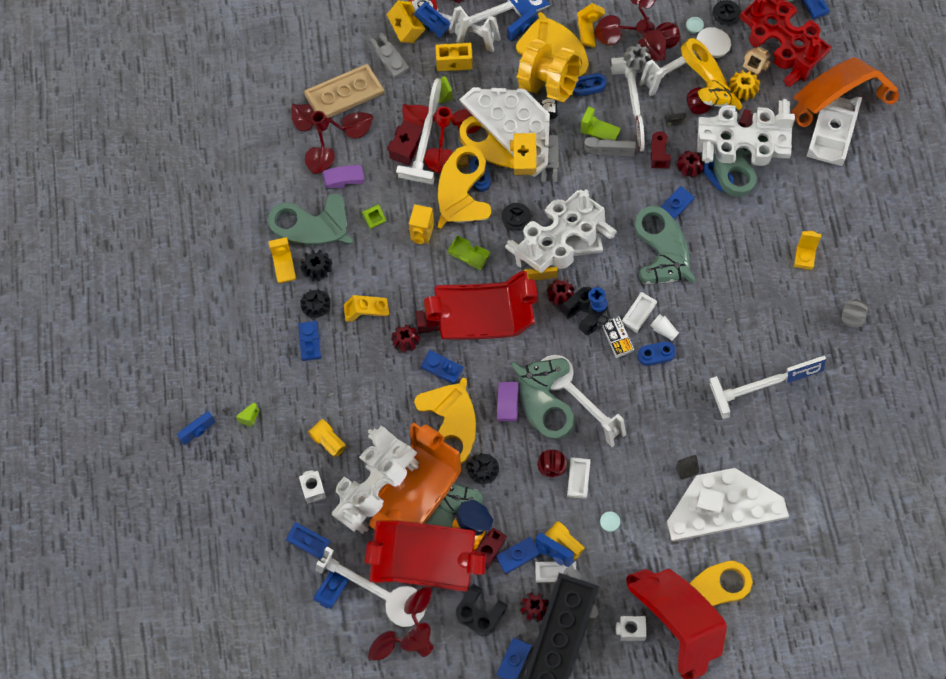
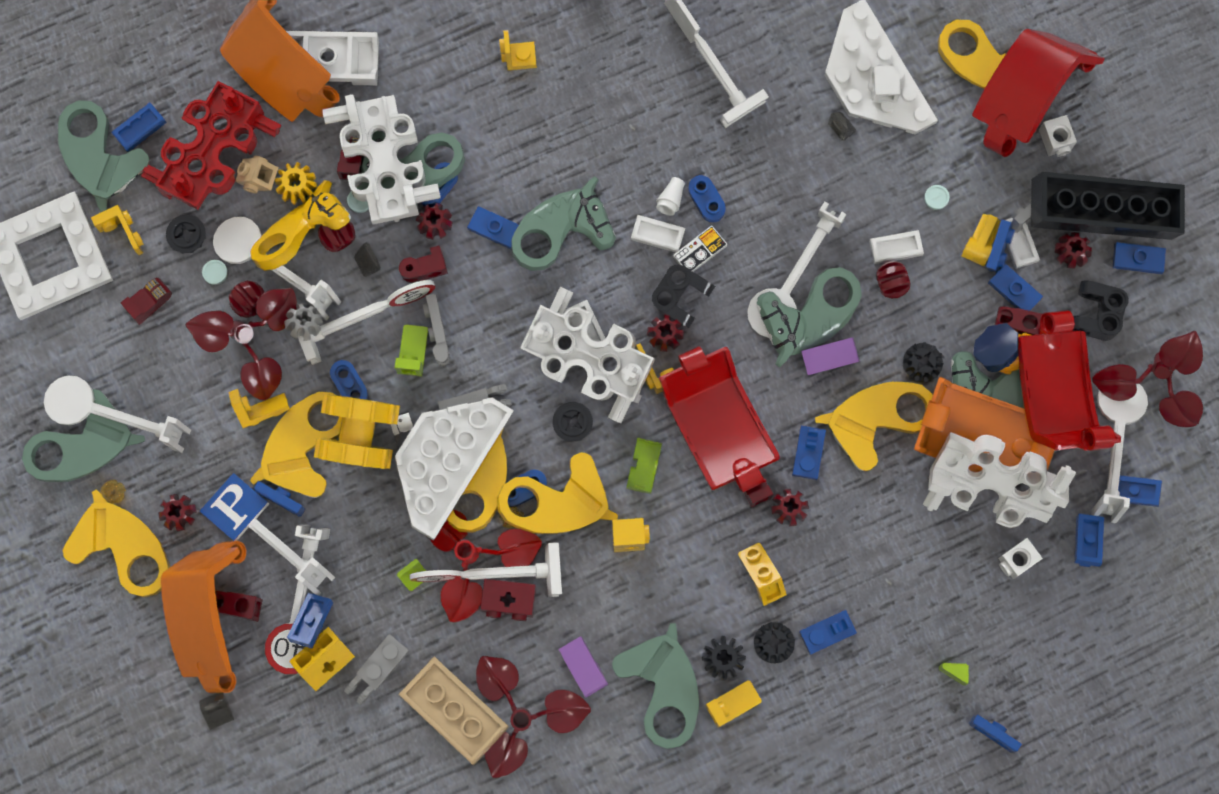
camera: 110 degrees left, 10 degrees up
yellow piece [307,419,347,458] -> none
lime slope [361,204,387,229] -> none
yellow brick [435,43,473,71] -> none
yellow brick [510,133,536,175] -> none
blue bush [588,287,608,312] -> none

